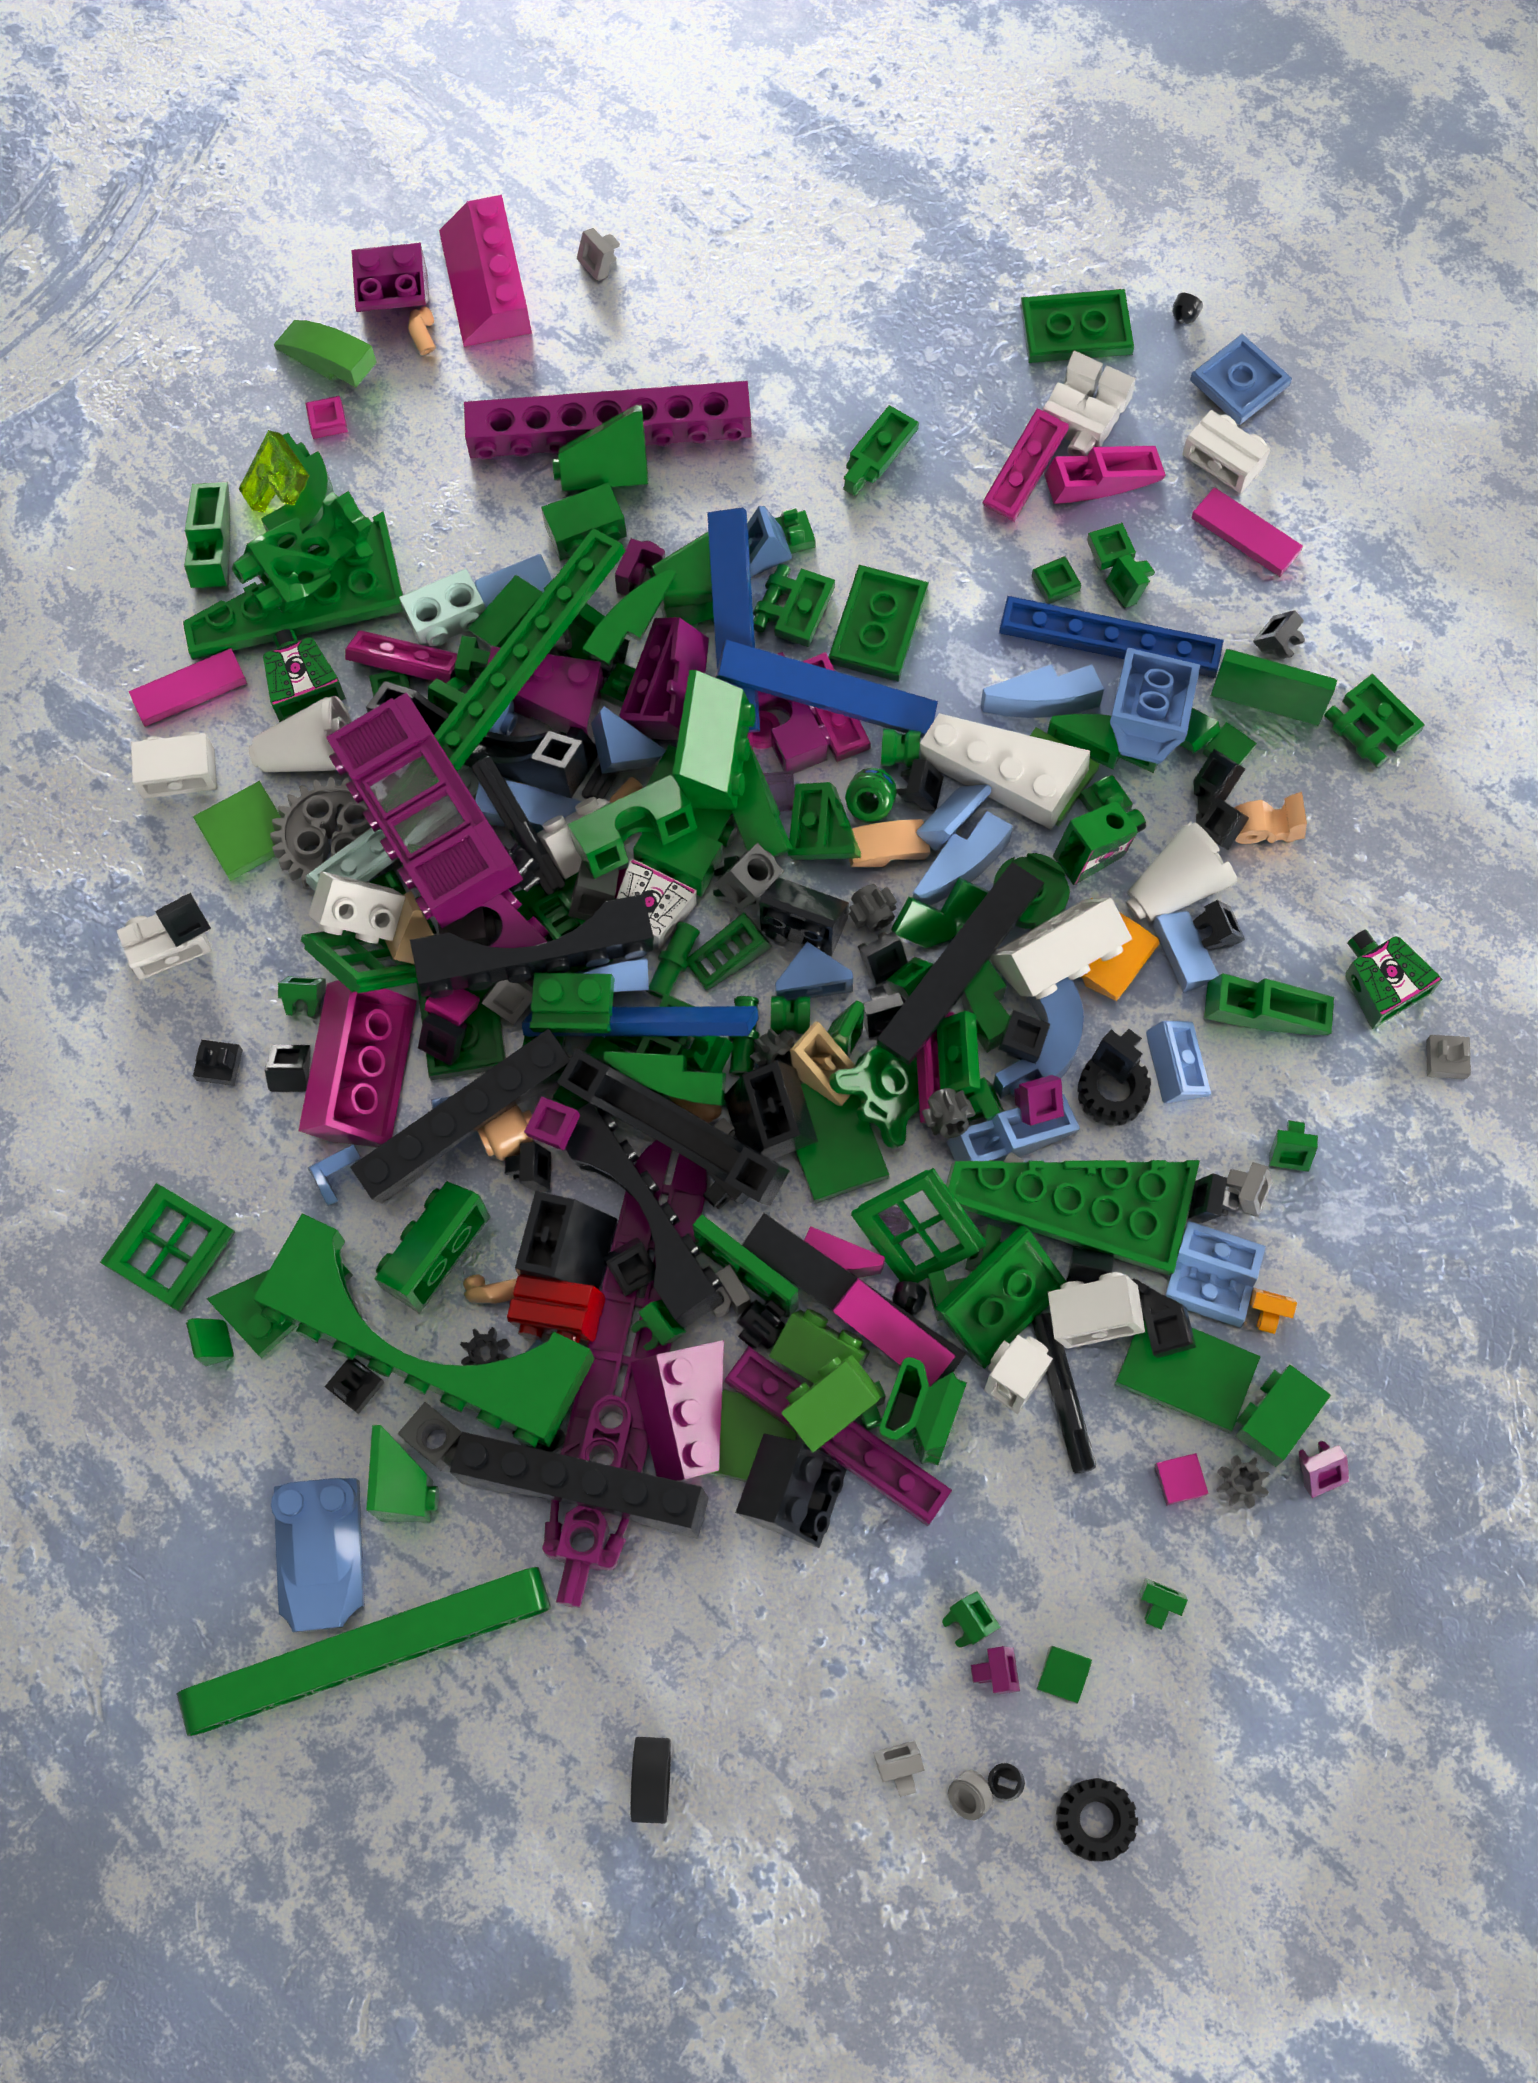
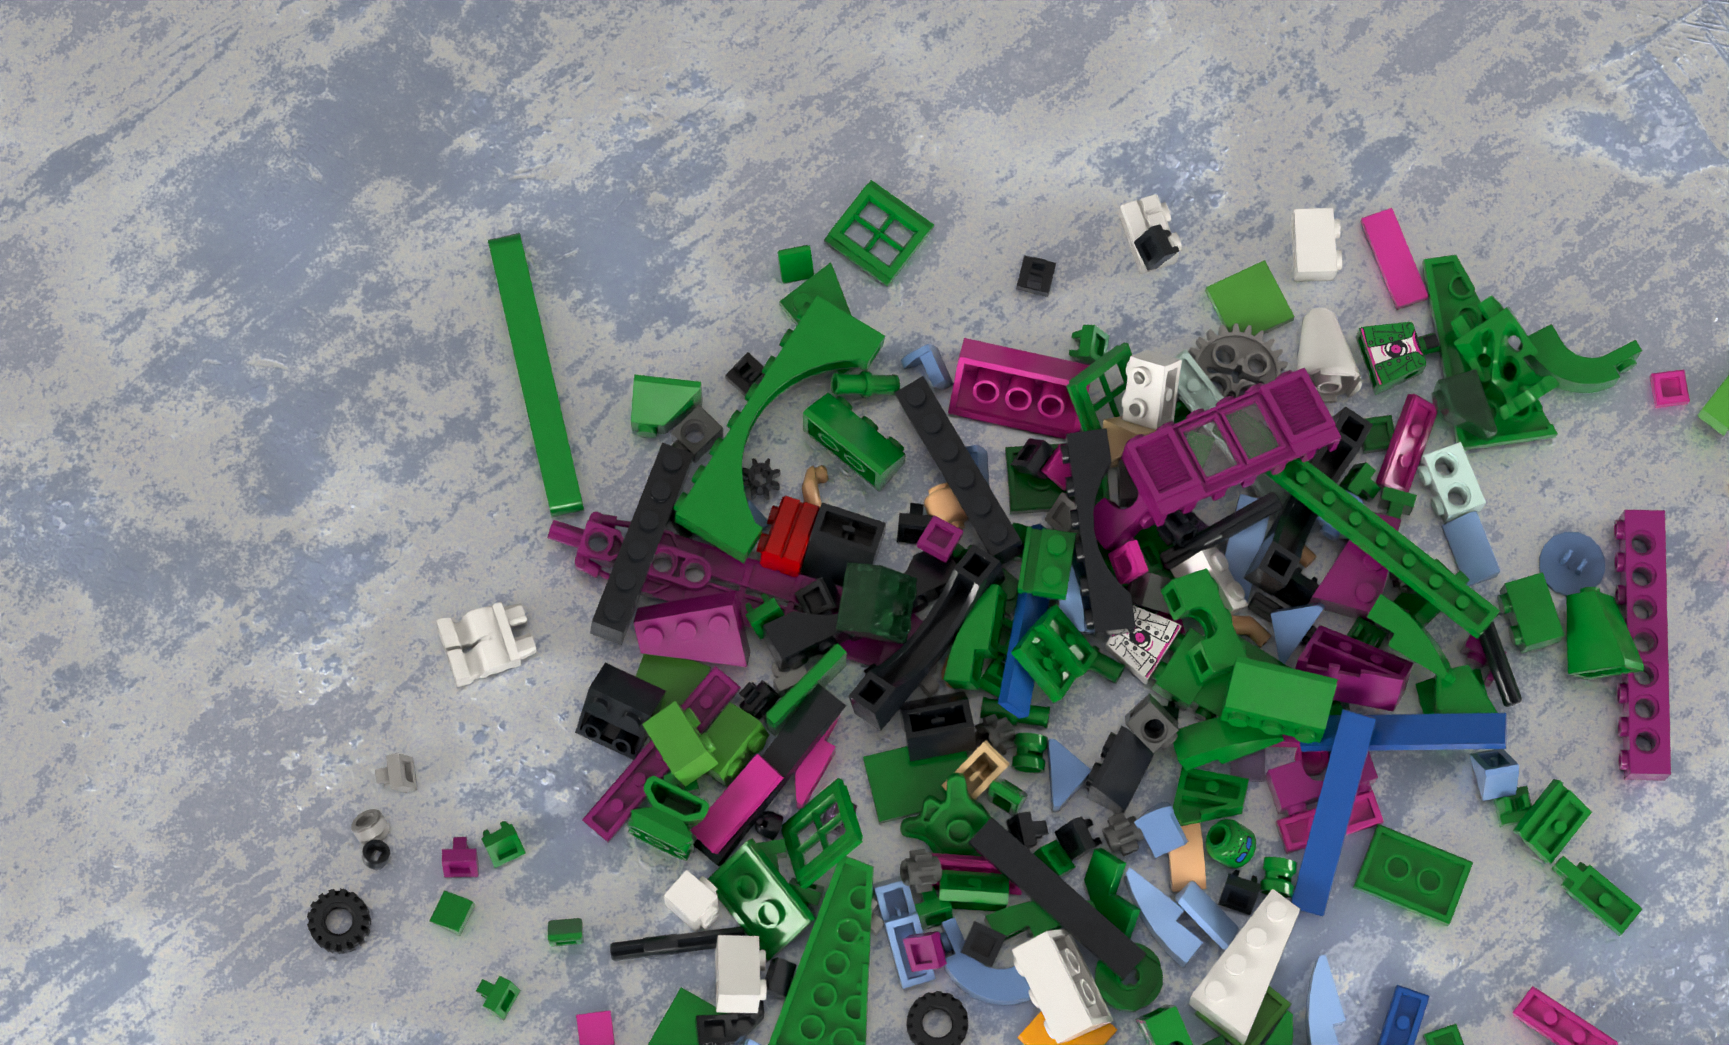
camera: 90 degrees right, 5 degrees up
green slope [184,482,230,588] -> none
clear neon green plate [239,430,310,513] -> none
black slope [264,1045,311,1092] -> none
medium blue slope [271,1478,365,1632] -> none
green panel [468,575,543,647] -> none
black tyre [630,1737,671,1824] -> none
green slope [686,912,772,991] -> none
green plate [753,564,835,647] -> none
black tile [1091,1029,1143,1084] -> none
none -> white hips [436,602,537,688]
none -> green slope [548,918,584,947]
none -> green pin [831,371,900,398]
none -> clear green slope [836,563,917,645]
none -> green slope [1011,604,1098,703]
none -> dark pink tile [1108,540,1148,585]
none -> medium blue tile [1134,802,1188,858]
none -> clear green slope [1431,369,1497,441]
none -> black axle [1479,622,1522,707]
none -> green plate [1513,779,1592,864]
none -> medium blue piece [1539,532,1605,597]

